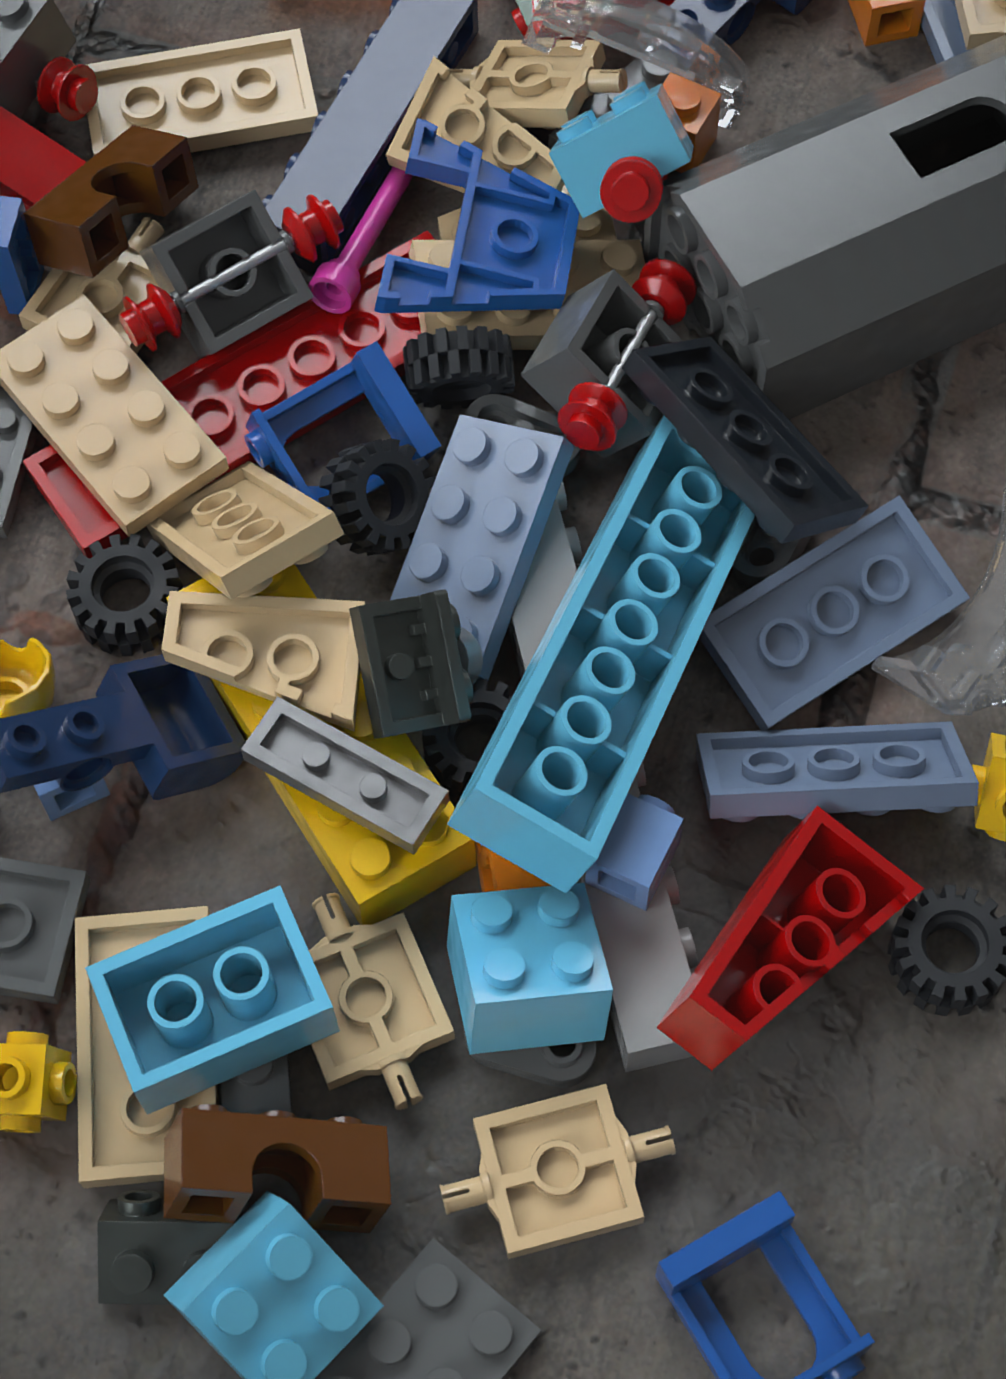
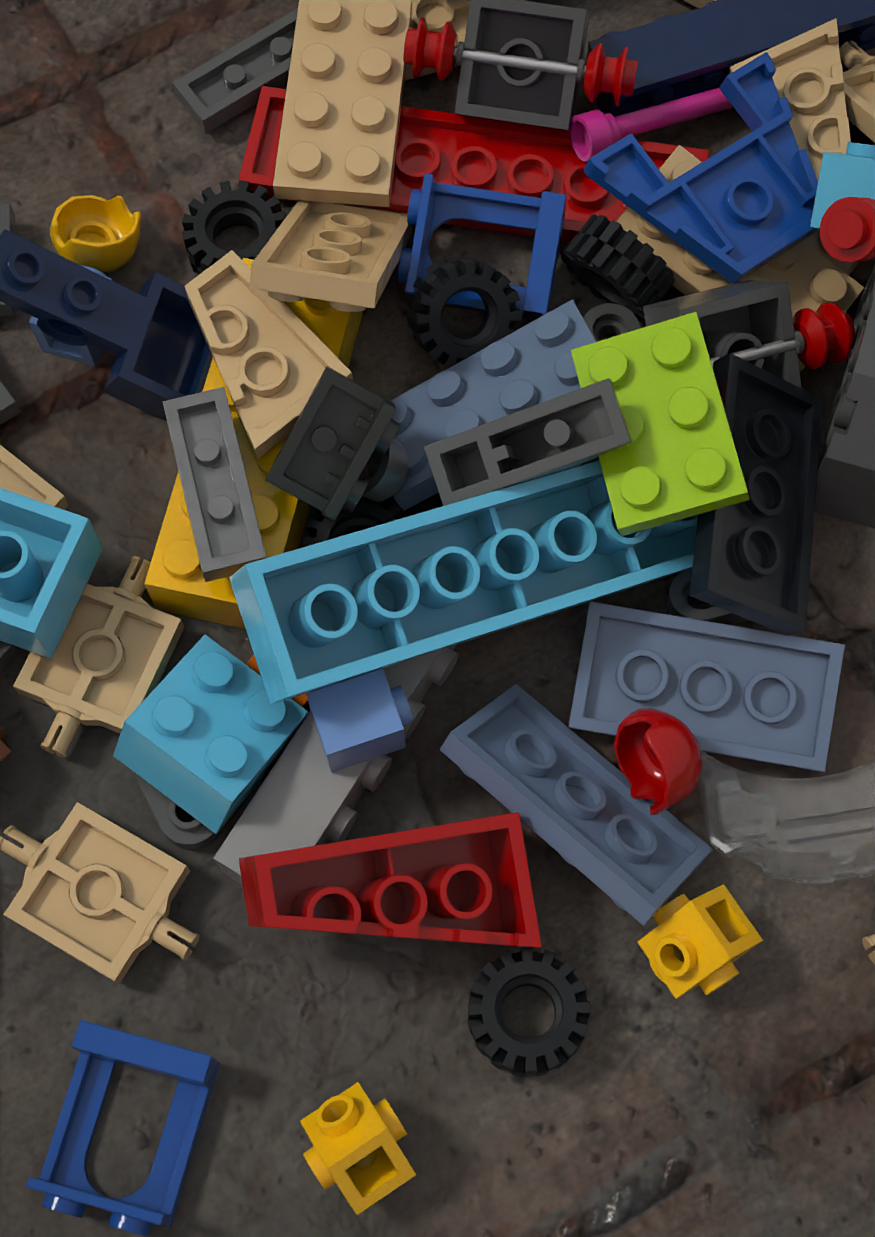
camera: 45 degrees right, 5 degrees up
none -> yellow brick [300,1082,416,1215]
none -> dark grey slope [424,378,632,506]
none -> lime plate [571,312,750,536]
none -> red hair [613,708,703,815]

